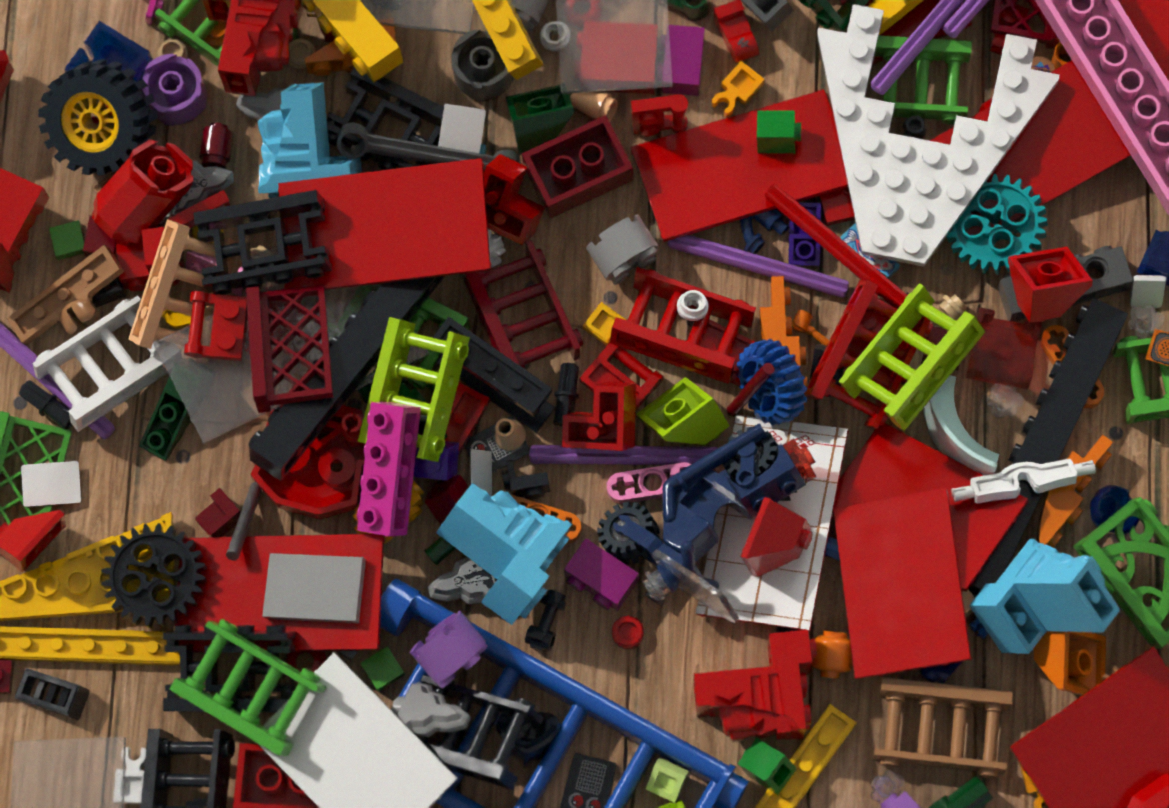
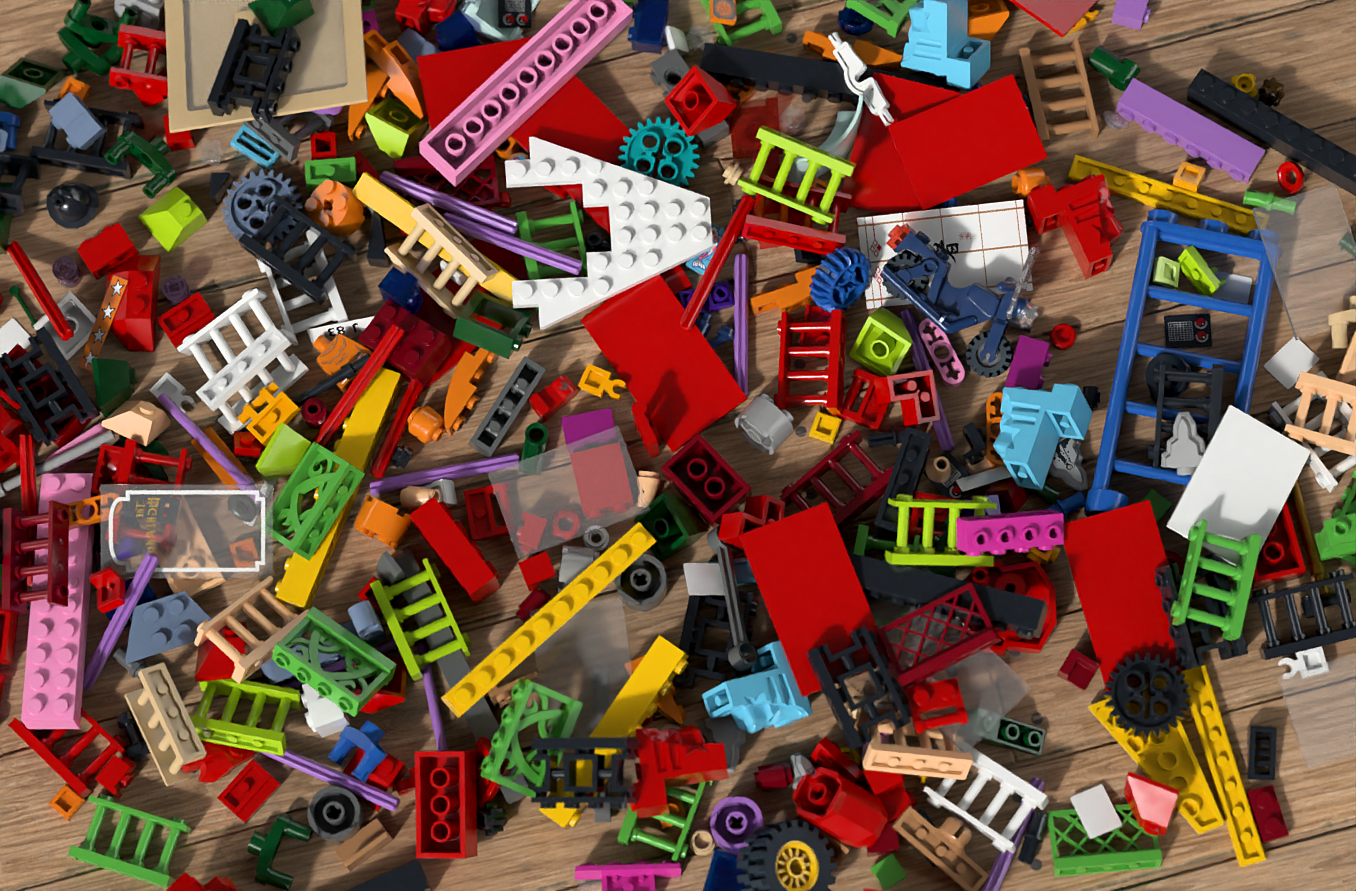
camera: 105 degrees left, 0 degrees up
flat silver bar [226,482,262,561] -> none
light grey tile [262,553,366,623] -> none
medium lavender brick [410,611,488,688] -> none
white plate [677,290,709,321] -> none
dark red bar [727,363,775,416] -> none
green brick [738,738,797,795] -> none
red slope [740,497,813,577] -> none
green brick [757,110,802,153] -> none
orange hand [792,309,830,346] -> none
none -> blue axle [1044,492,1086,519]

